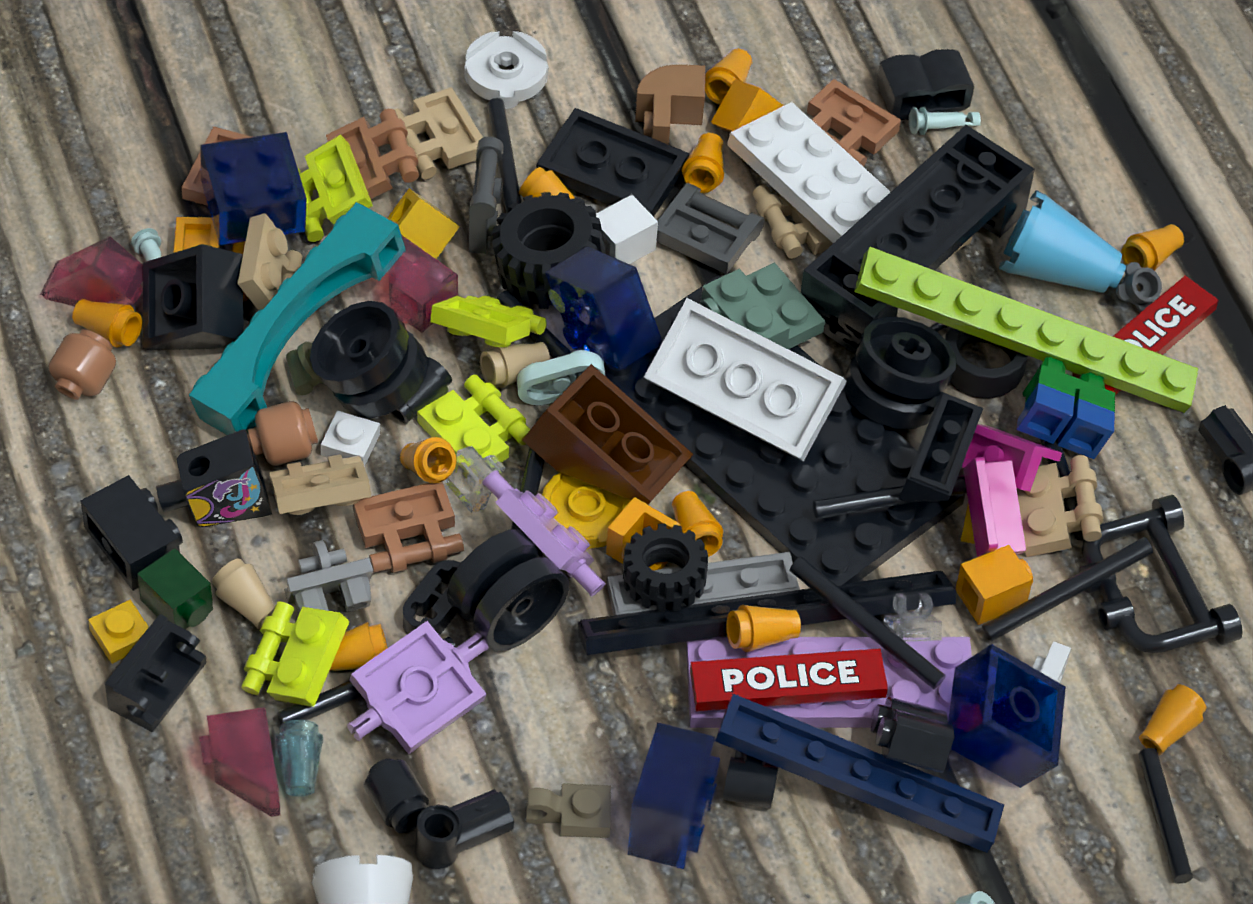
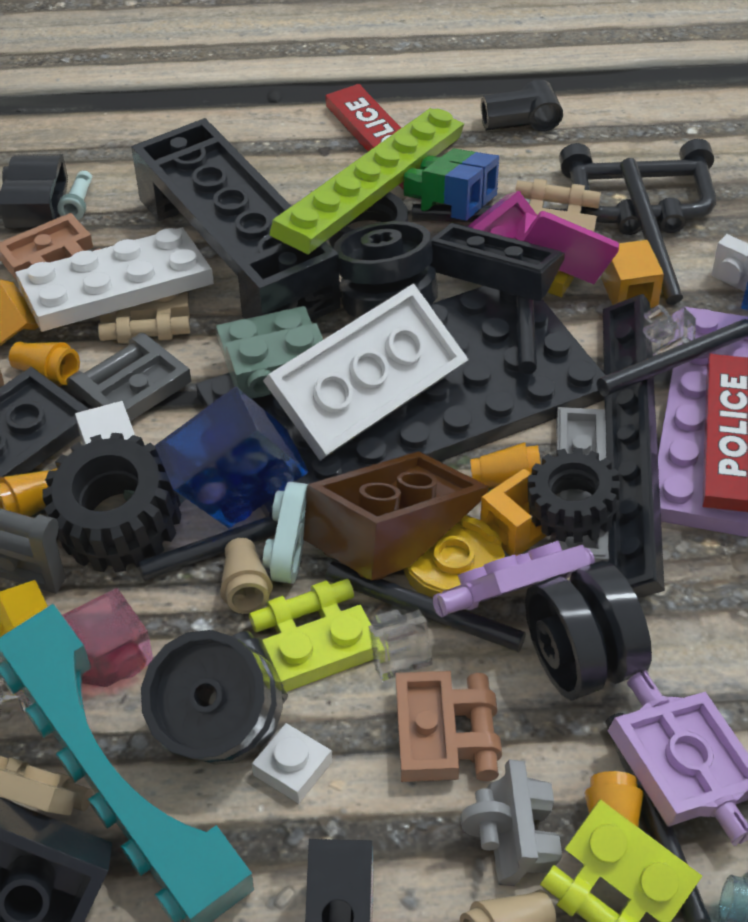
camera: 70 degrees left, 5 degrees down
nougat head [248,401,318,466] -> none
tan plate [269,454,372,515] -> none
olive plate [286,342,323,395] -> none
light orange cone [400,437,456,483] -> none
black beam [403,560,461,635] -> none
neon yellow plate [430,295,547,347] -> none
light orange cone [726,605,801,653] -> none
medium azure cone [999,190,1126,293] -> none
dark grey plate [1116,262,1162,313] -> none
light orange cone [1121,224,1184,271] -> none

